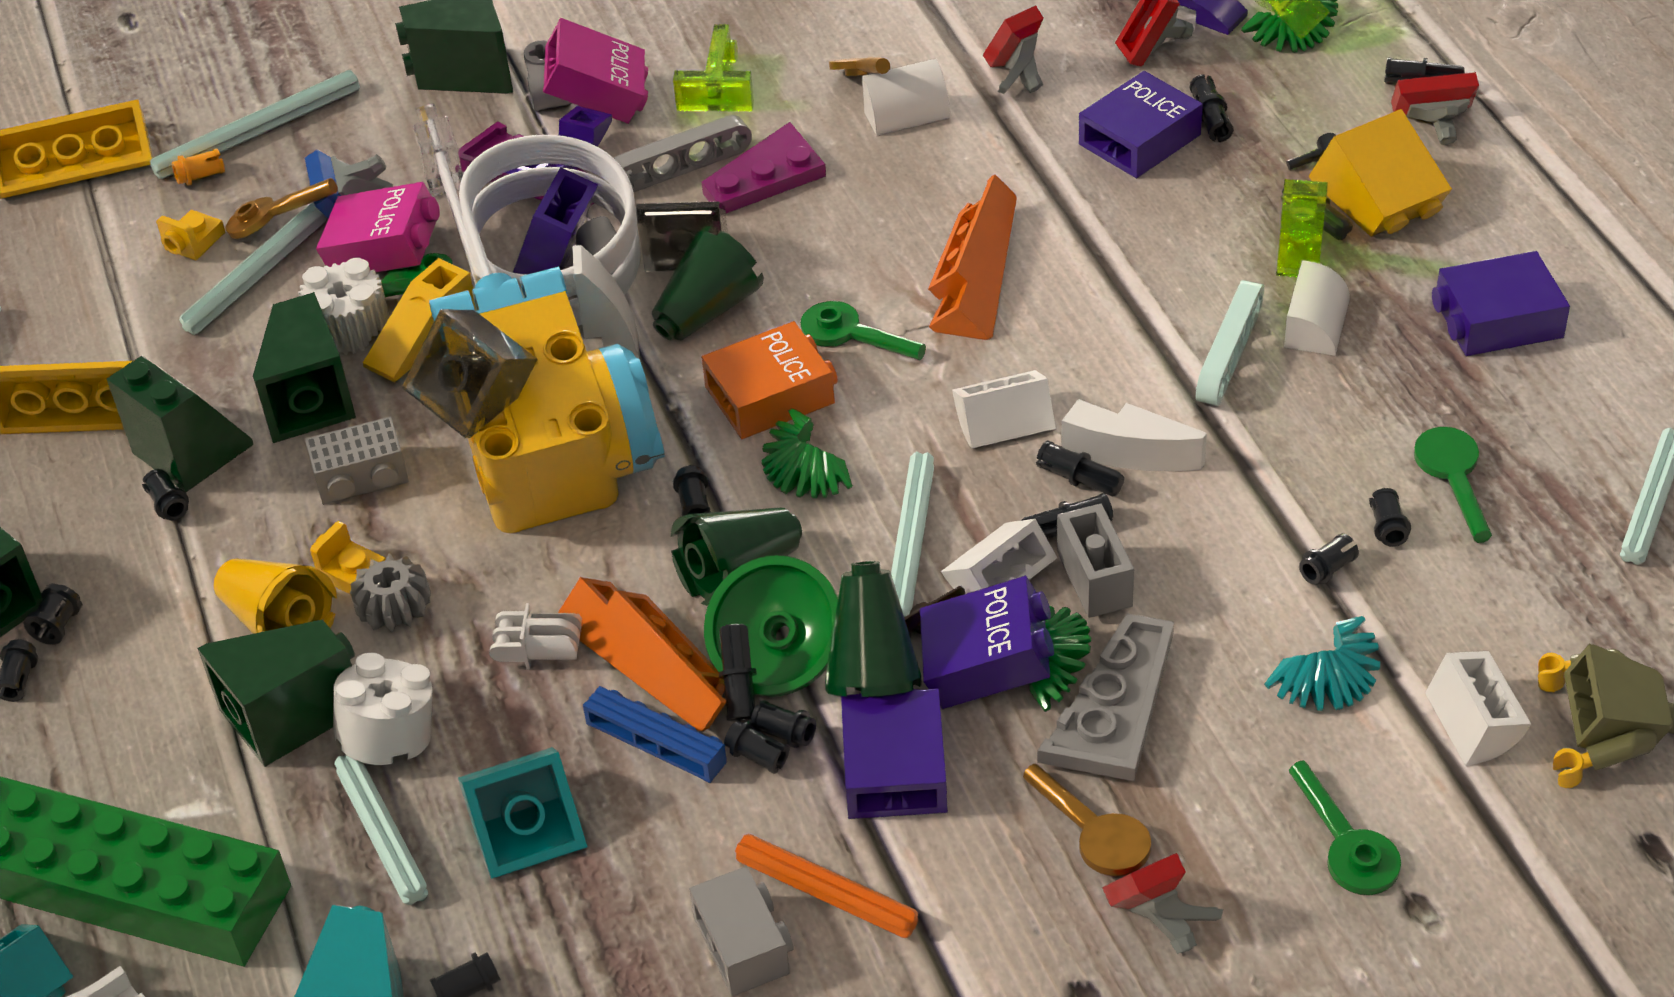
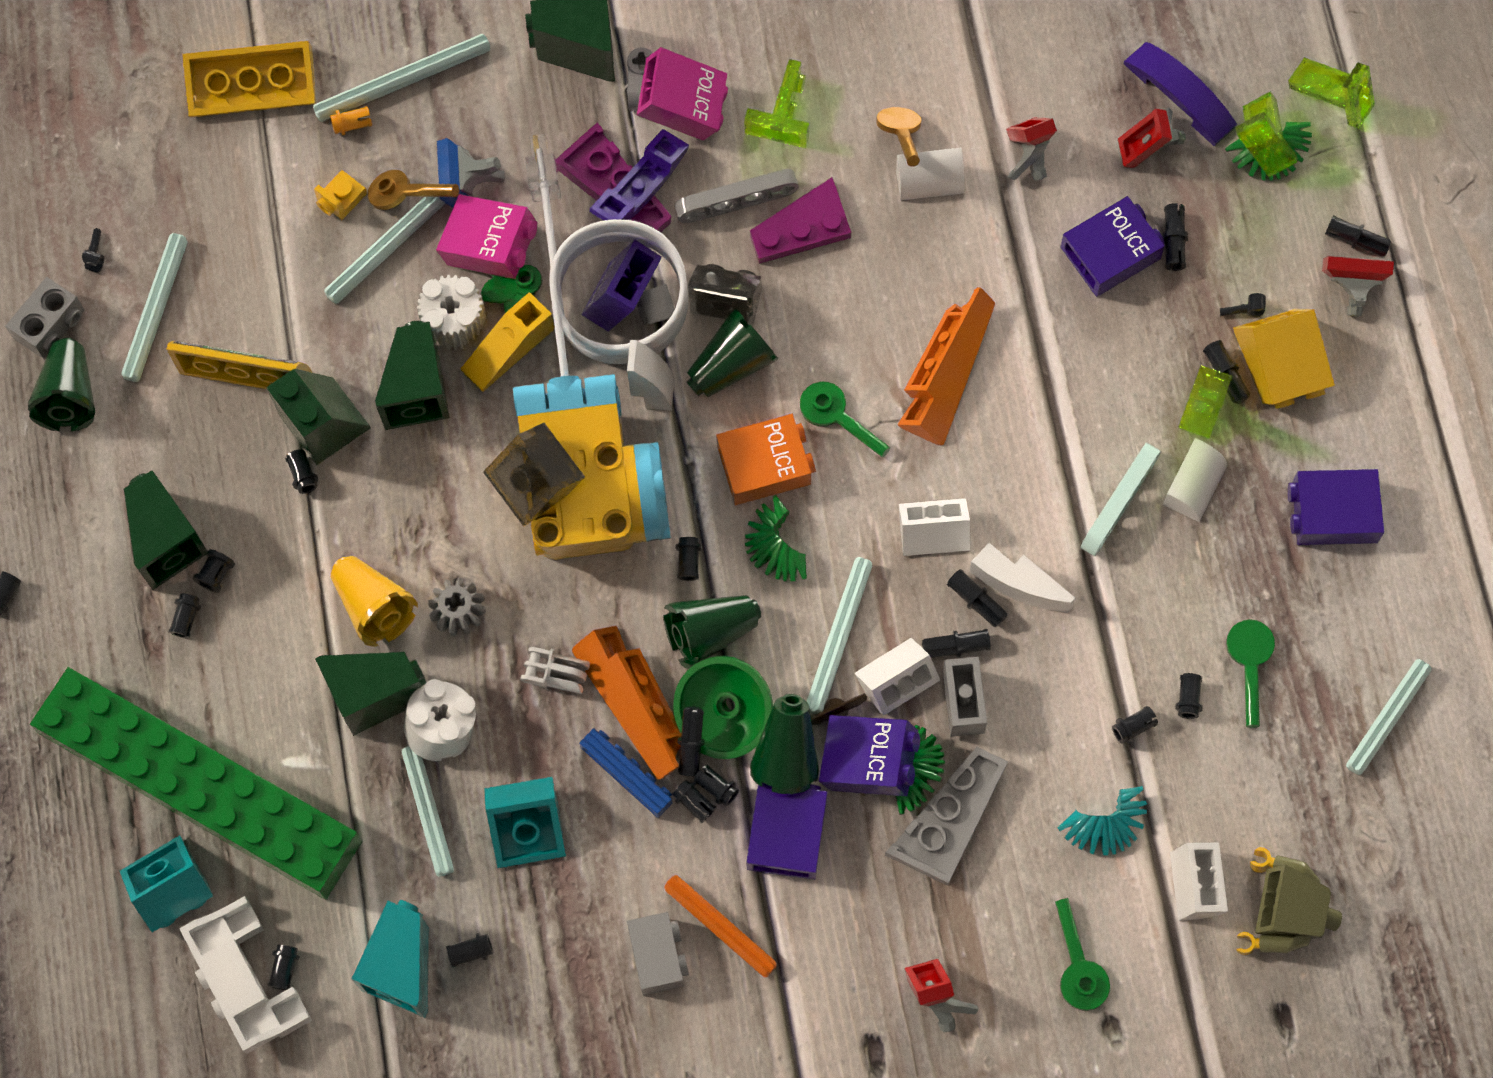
camera: 10 degrees right, 25 degrees up
light grey brick [305,416,409,504] -> none
yellow bracket [310,521,386,595] -> none
pearl gold piece [1023,764,1151,876] -> none

